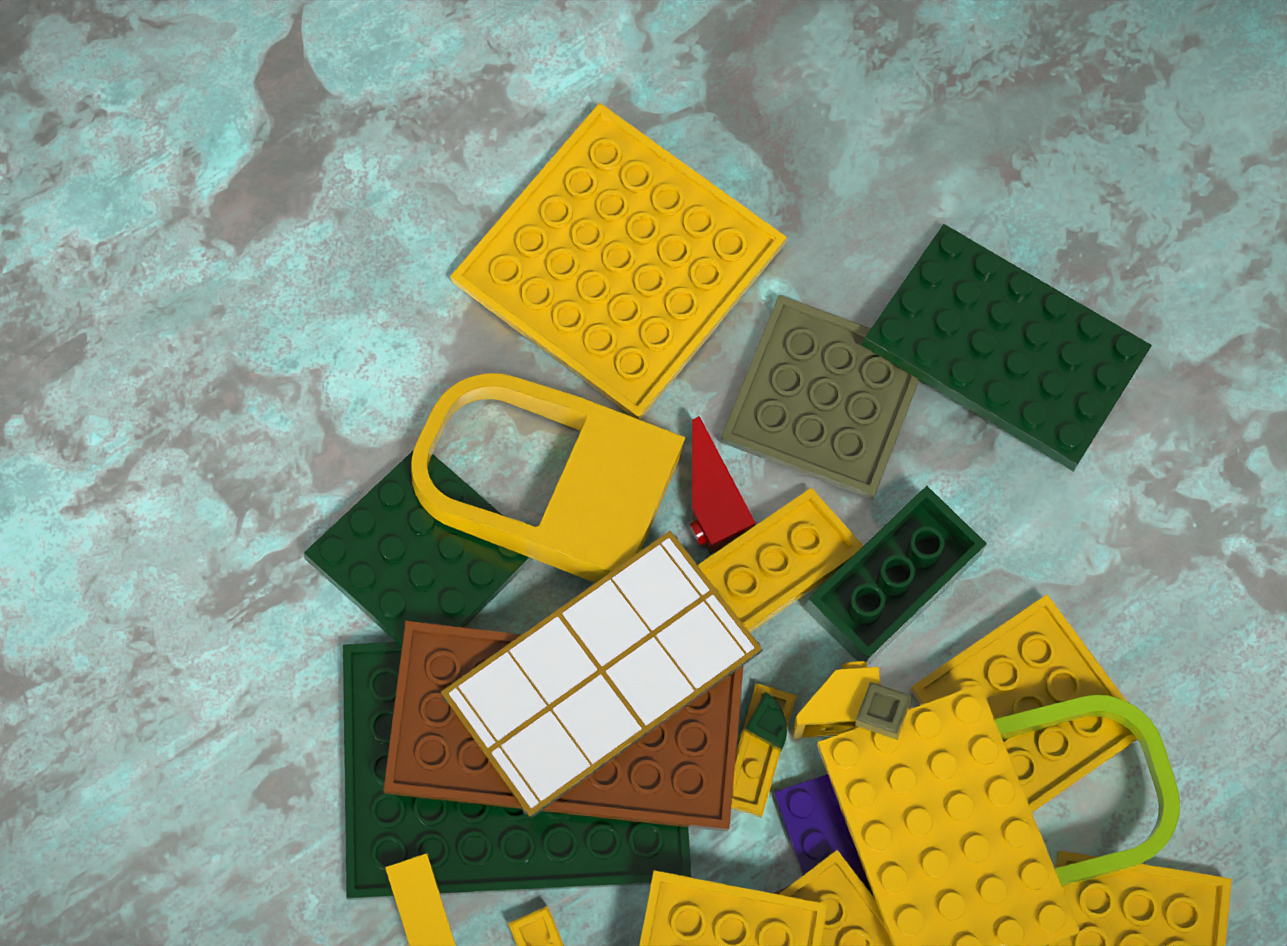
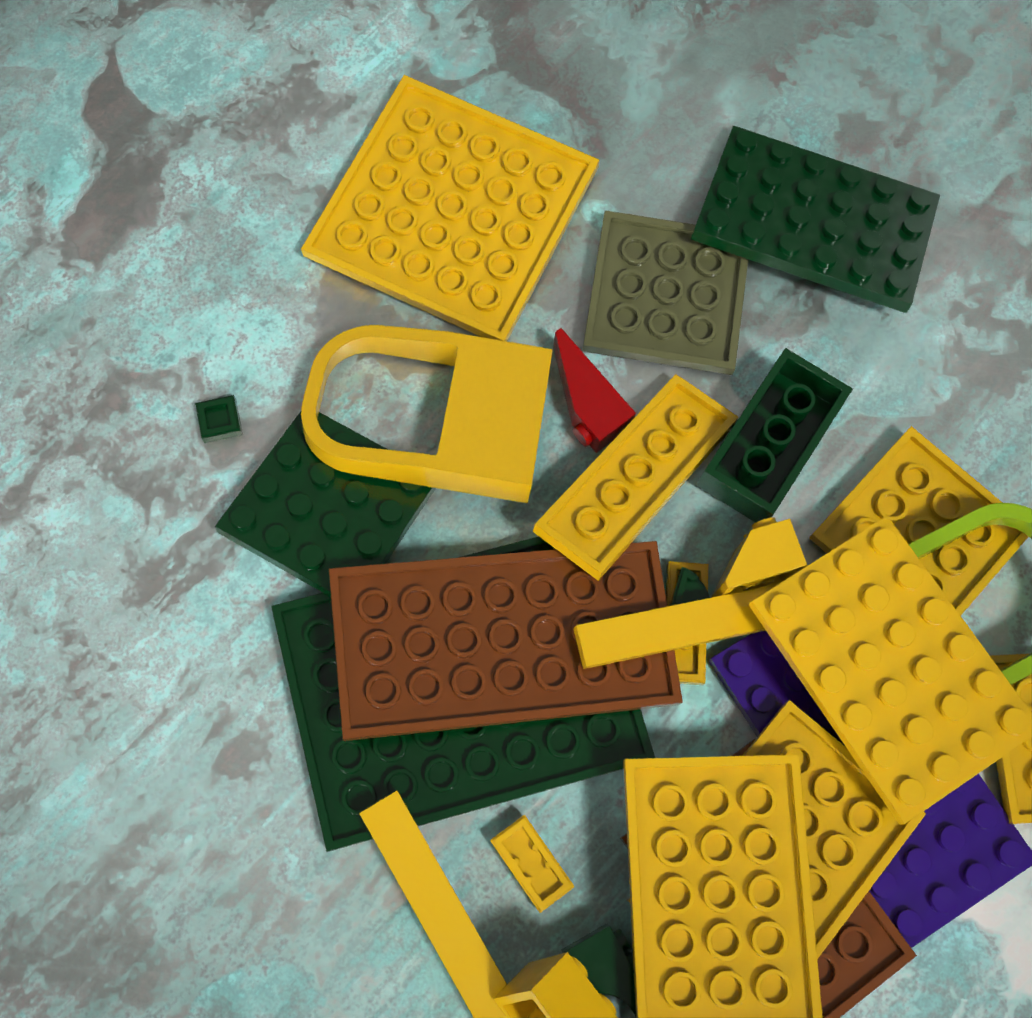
camera: 20 degrees left, 0 degrees up
white piece [441,530,763,818] -> none
olive tile [856,682,912,739] -> none
none -> dark green tile [195,395,243,443]
none -> yellow tile [573,584,778,669]

